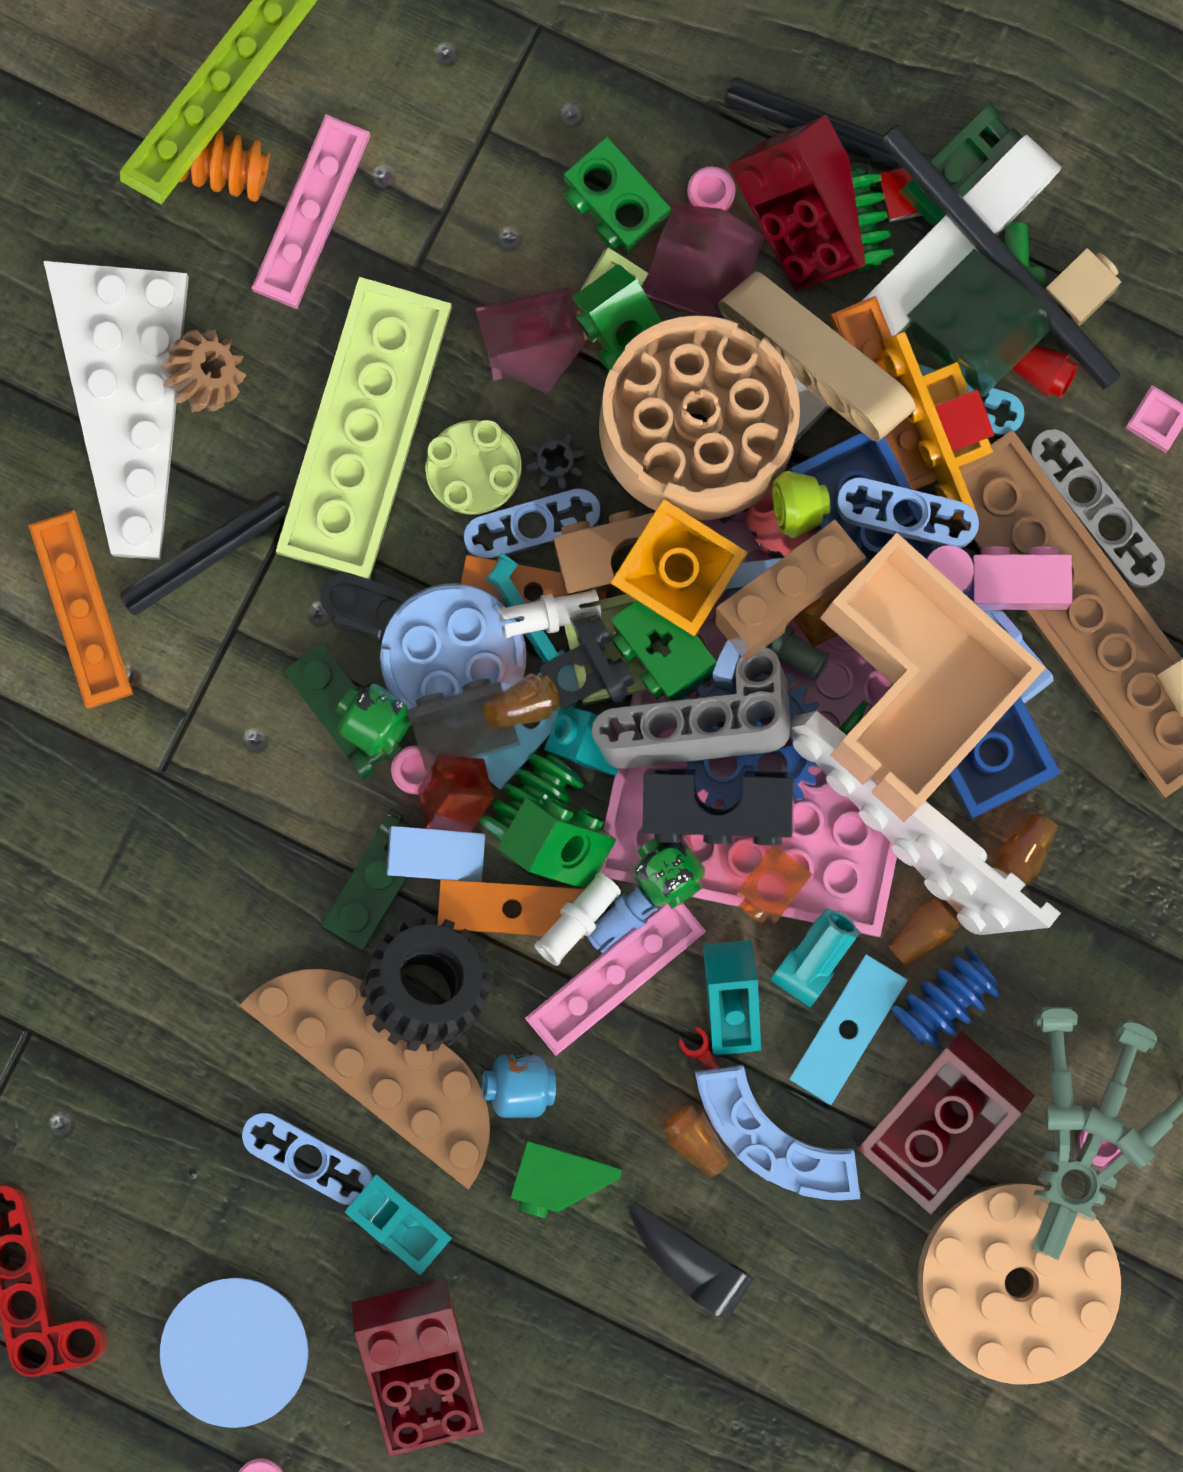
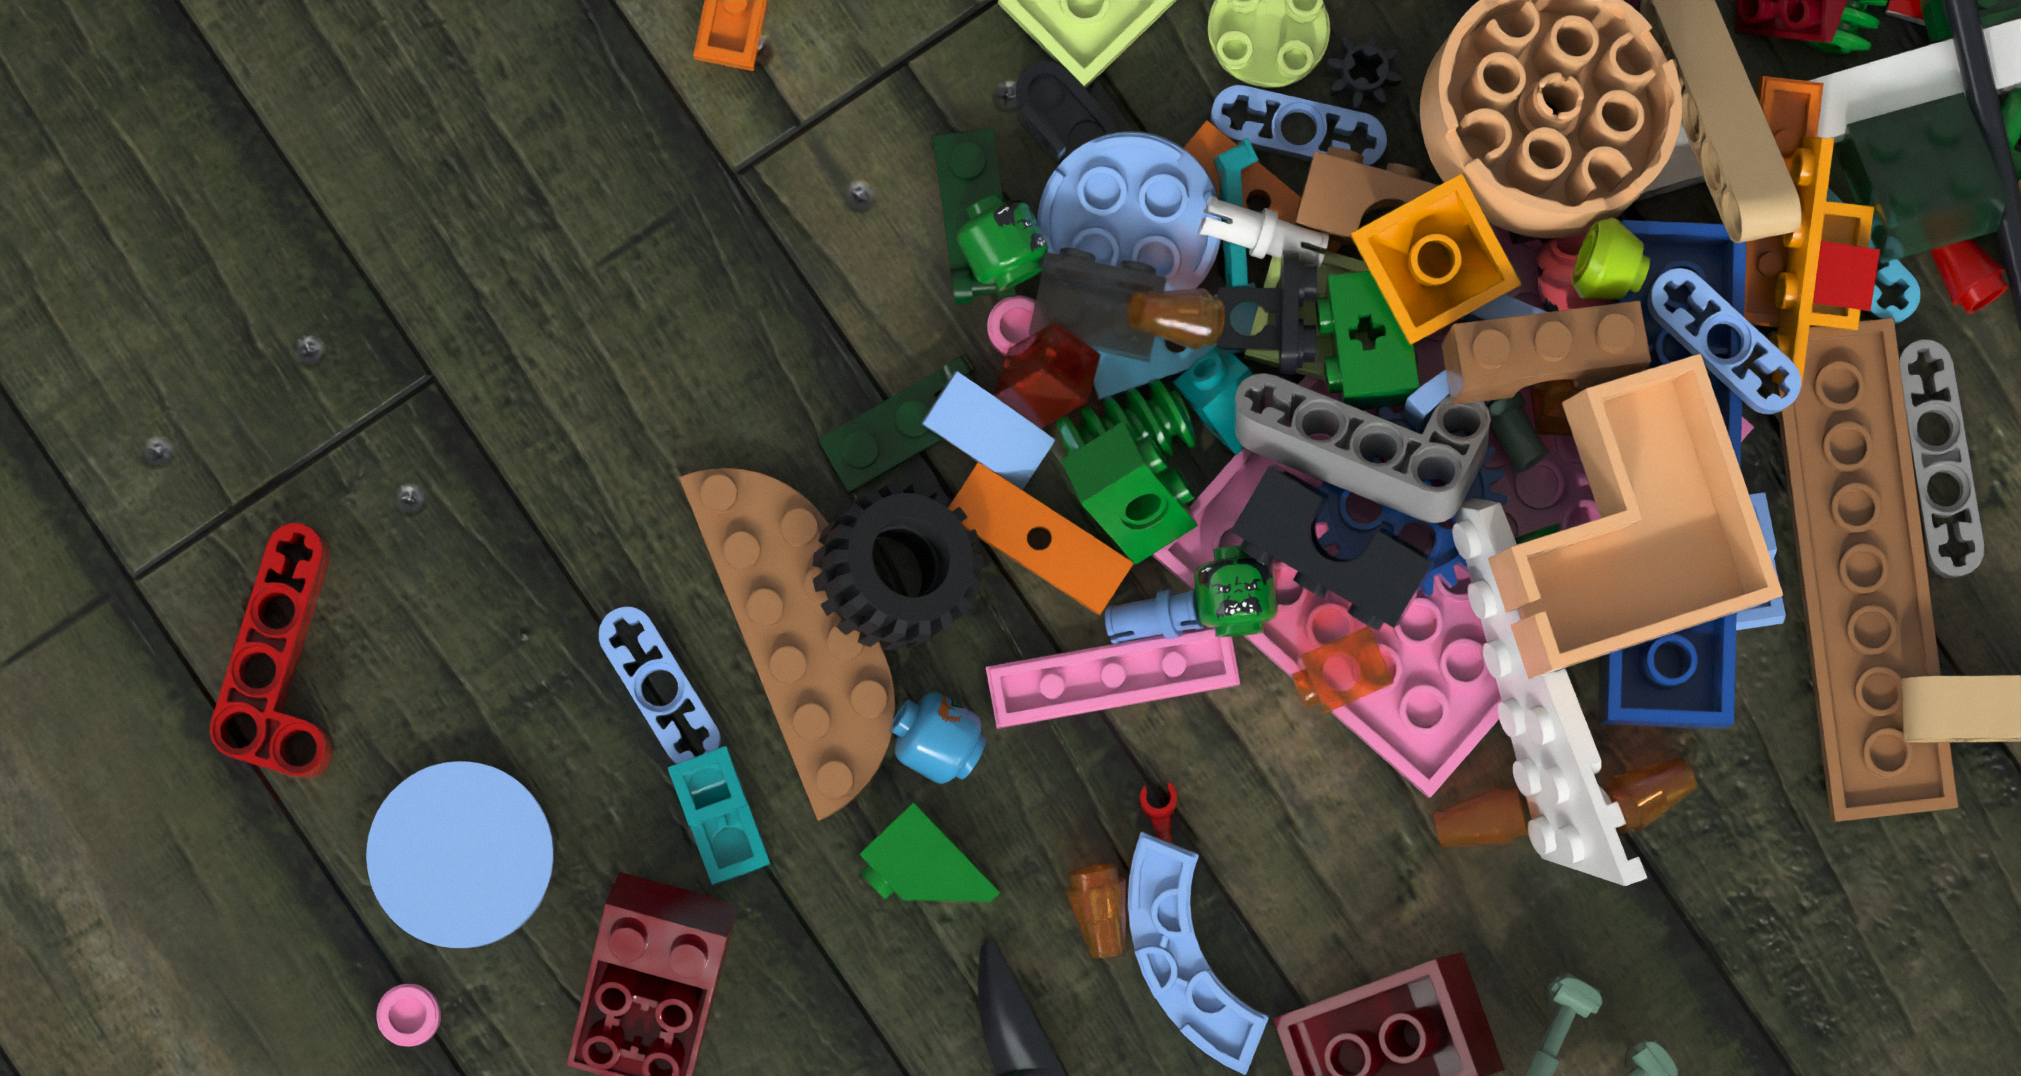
camera: 25 degrees right, 0 degrees up
white pin [534,873,621,966] -> none
teal slope [703,940,761,1056] -> none
teal piece [770,908,860,1009] -> none
medium azure tile [789,954,908,1105] -> none
blue piece [891,946,1001,1050] -> none
bright pink tile [927,545,974,592] -> none
bright pink brick [965,546,1072,610] -> none

